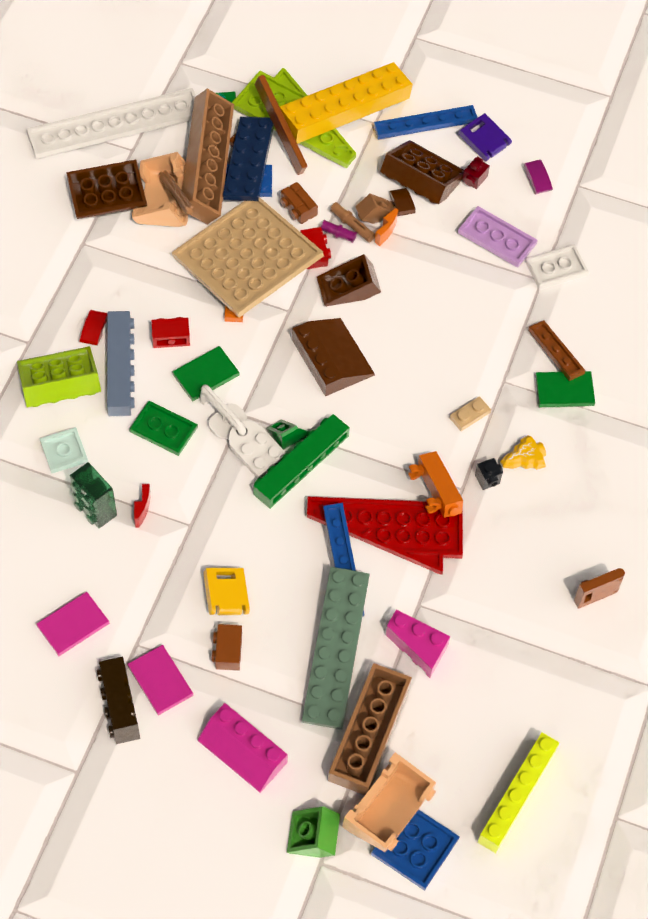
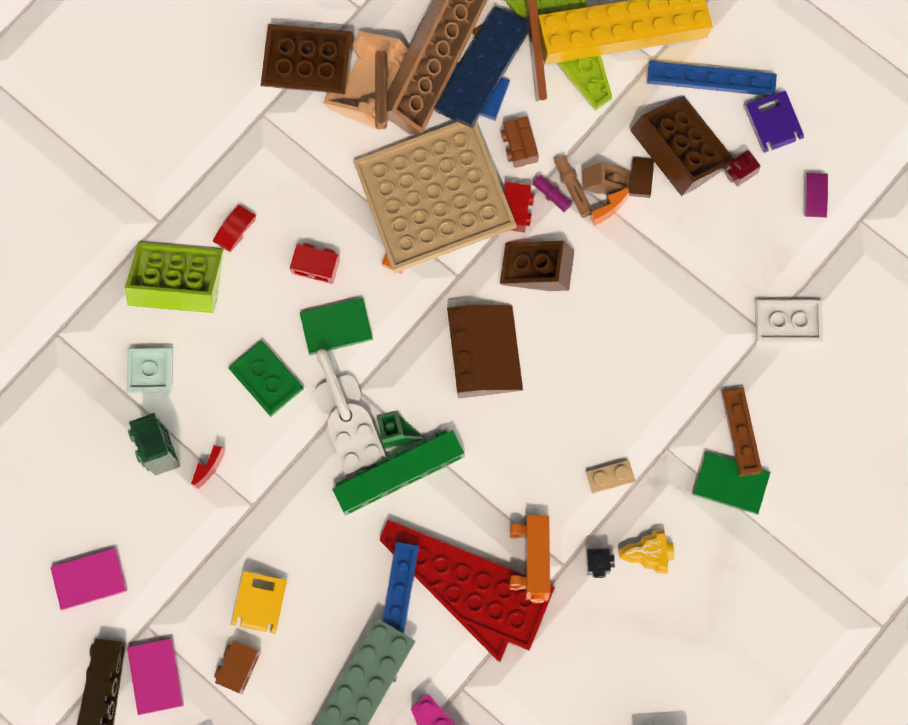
camera: 30 degrees right, 15 degrees up
sand blue brick [107,311,135,417] -> none
lavender plate [458,206,538,267] -> none

